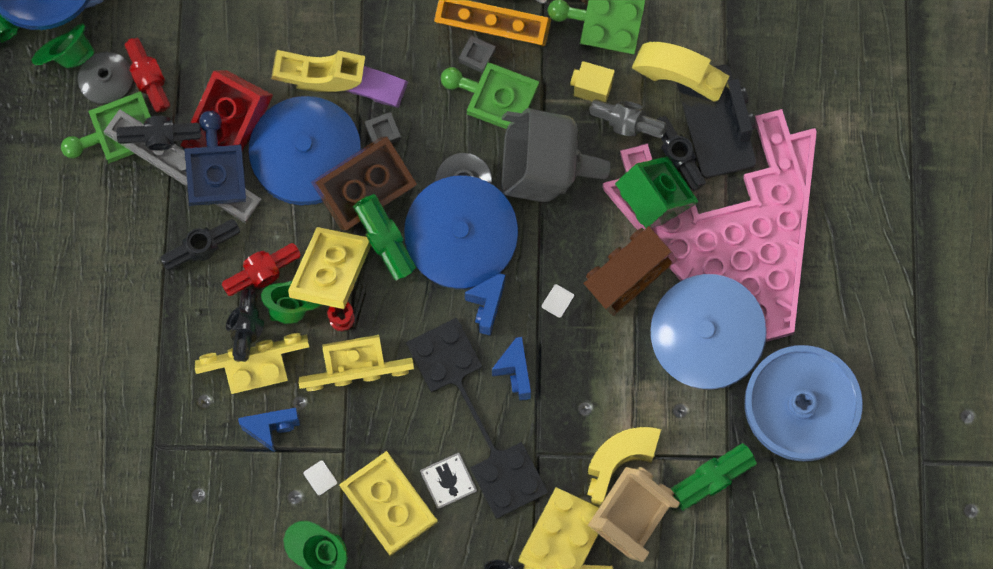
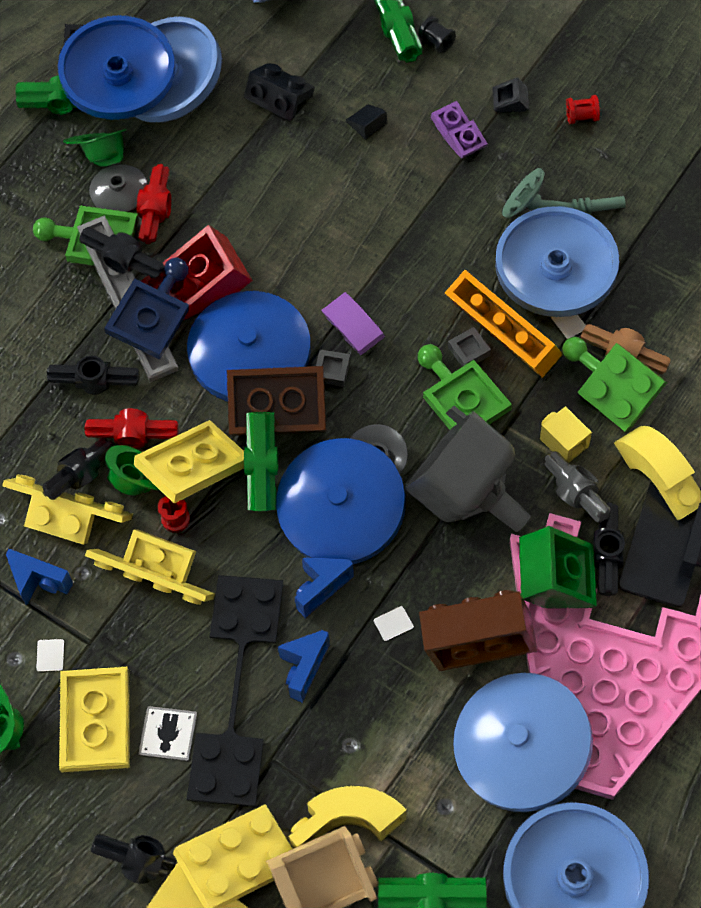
camera: 35 degrees right, 10 degrees down
light yellow arch [271,50,365,92] -> none

